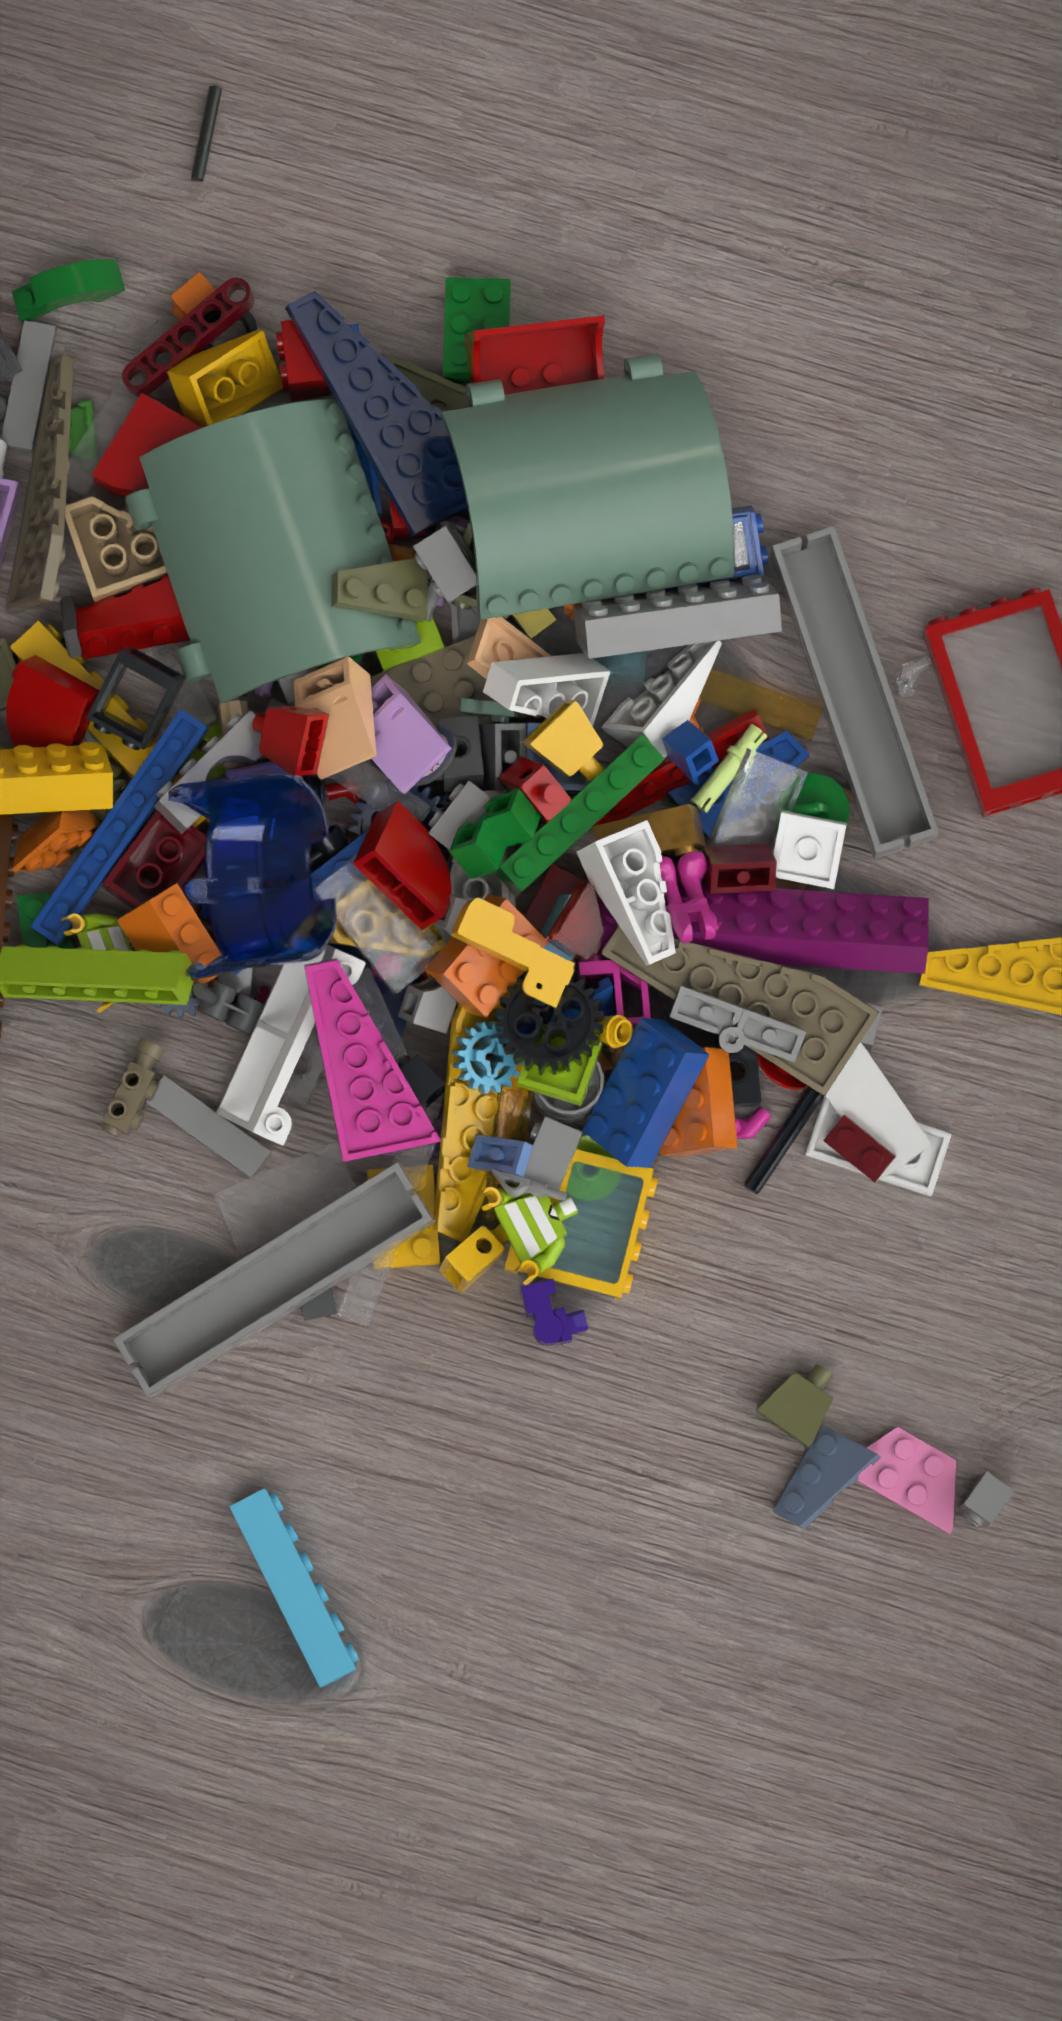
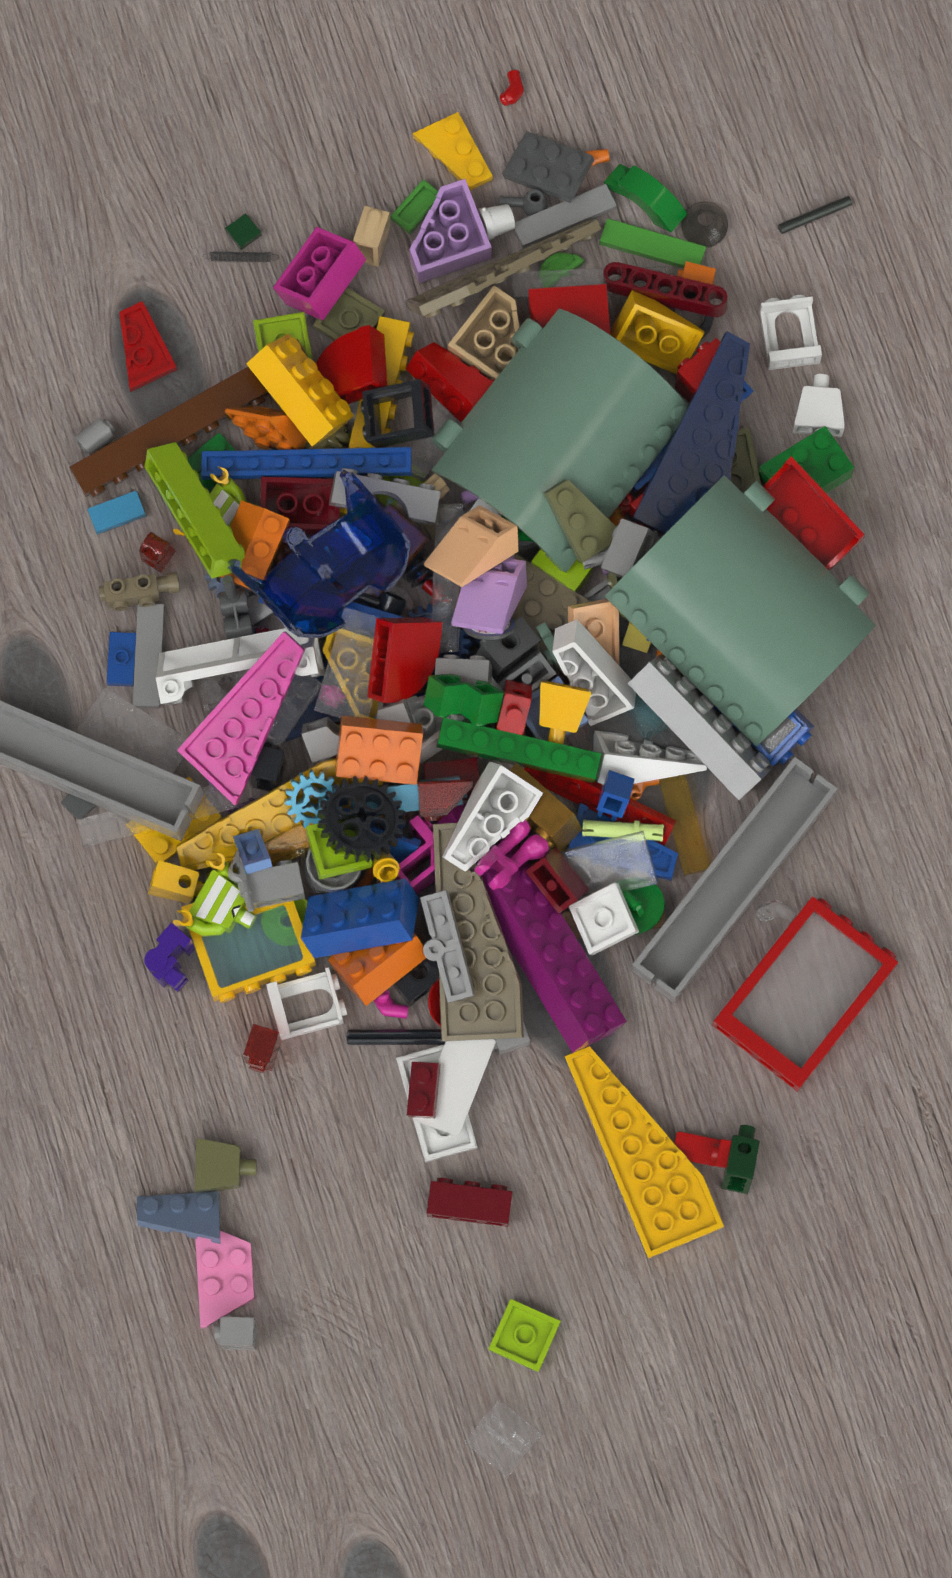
camera: 55 degrees right, 5 degrees down
dark grey tile [60,595,82,659] -> none
red torso [252,706,329,777] -> none
yellow piece [451,898,575,1008] -> none
none -> dark azure tile [87,491,146,535]
none -> blue plate [107,632,136,687]
none -> clear red leg [139,532,175,573]
none -> clear red brick [243,1024,282,1073]
none -> white panel [266,967,347,1040]
none -> dark red brick [427,1178,512,1227]
none -> bright green tile [599,218,706,269]
none -> clear smoke piece [681,201,728,248]
none -> white panel [759,295,822,370]
none -> white torso [793,374,844,437]

